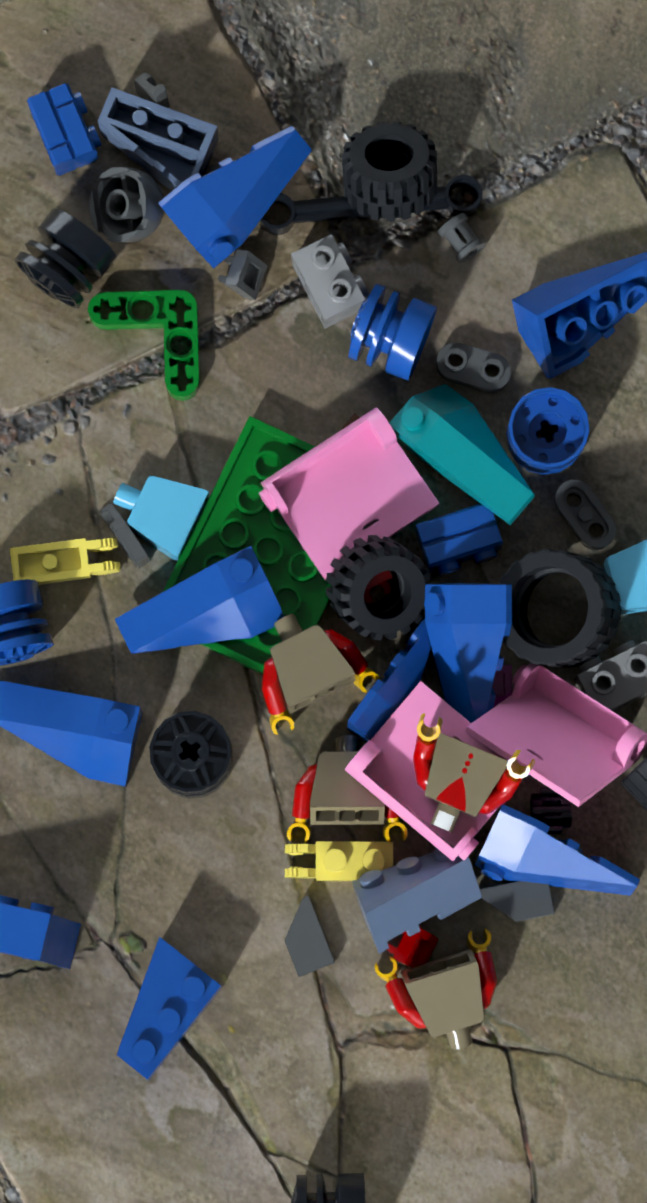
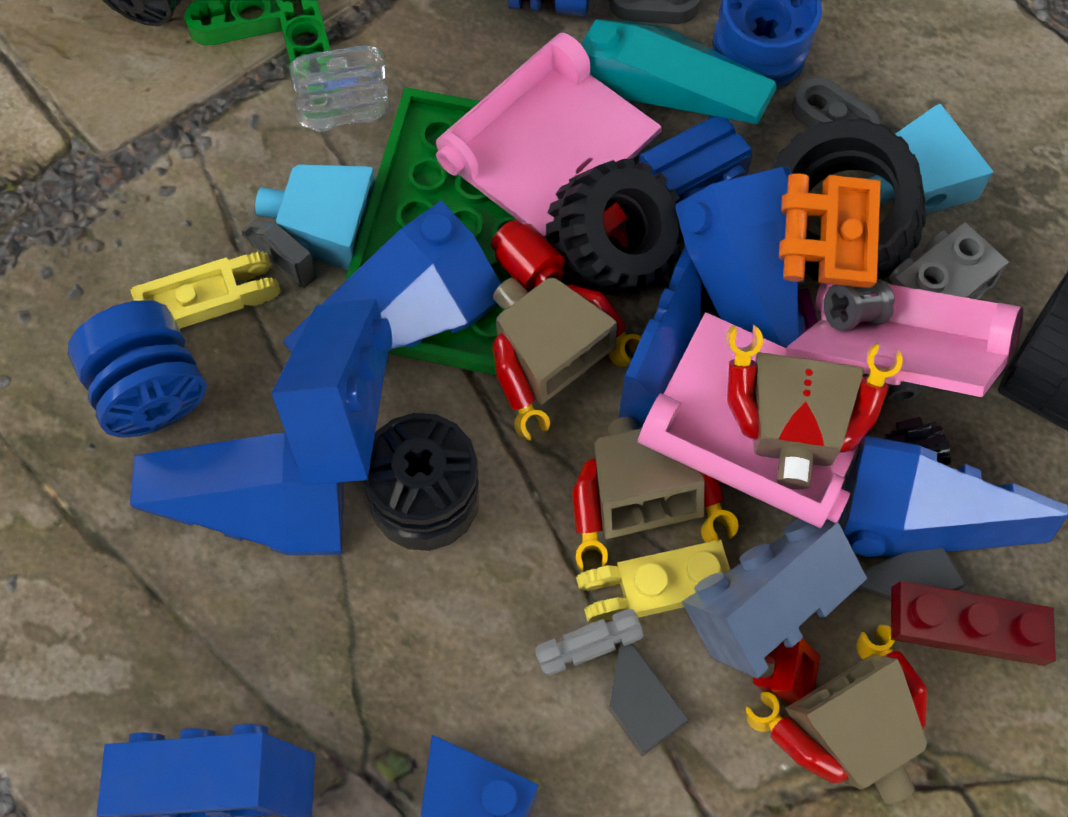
camera: 15 degrees left, 15 degrees down
none -> blue wedge [271,298,392,486]
none -> clear brick [289,46,390,132]
none -> red brick [491,219,565,292]
none -> light grey axle [535,609,643,676]
none -> orange plate [779,174,881,288]
none -> dark grey bush [824,279,895,331]
none -> dark red plate [891,581,1056,666]

